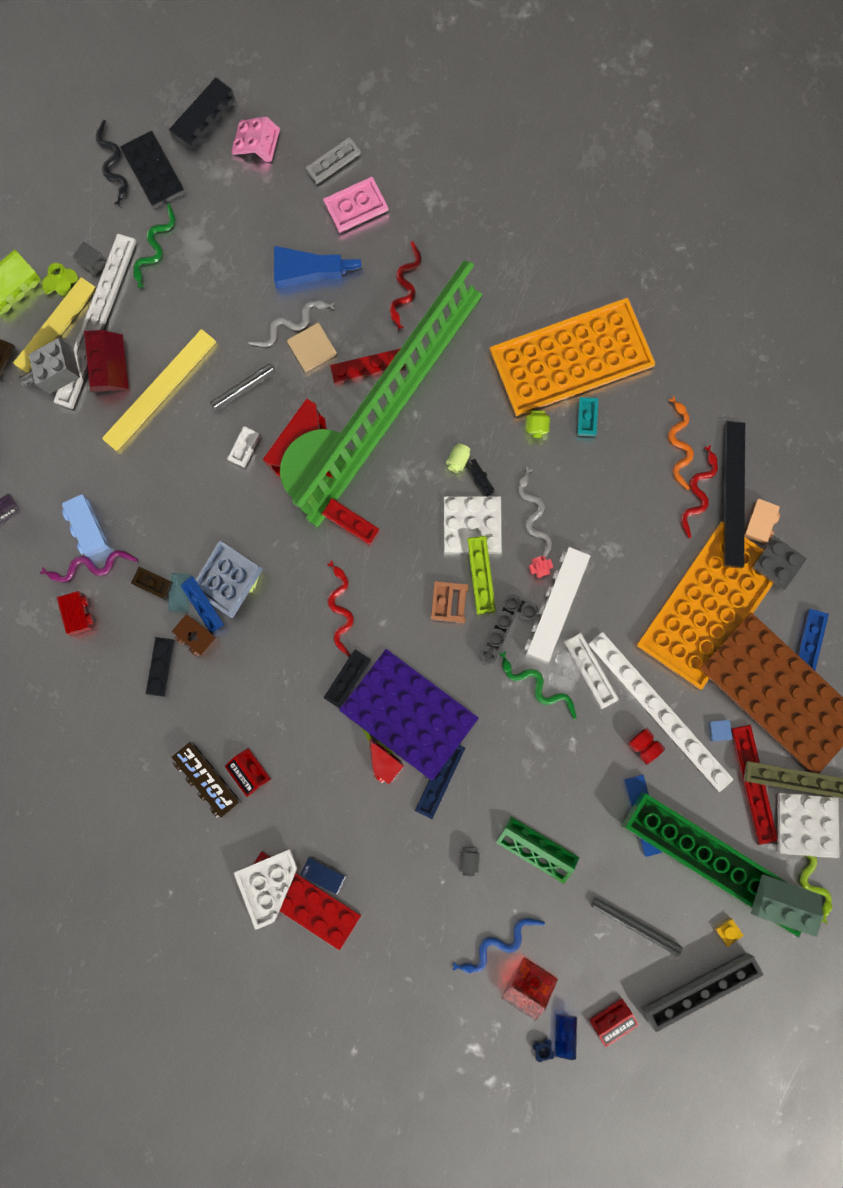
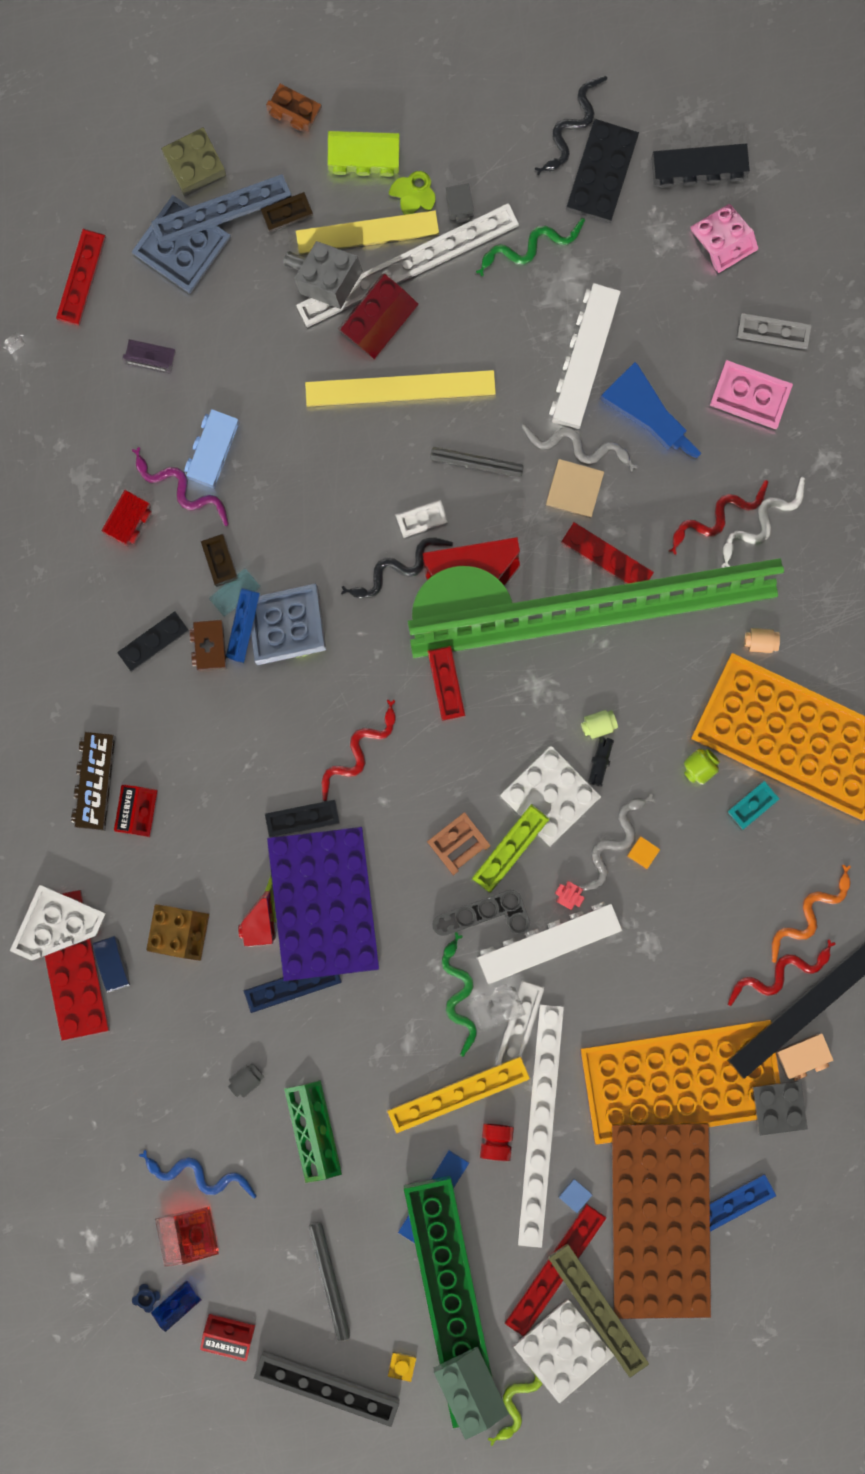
camera: 40 degrees right, 5 degrees up
none -> pearl gold bracket [146,904,209,961]
none -> black animal [341,537,453,598]
none -> yellow plate [387,1056,530,1134]
none -> white brick [549,283,621,430]
none -> light orange tile [627,836,660,869]
none -> white animal [721,477,805,568]
none -> light nougat brick [744,628,780,653]

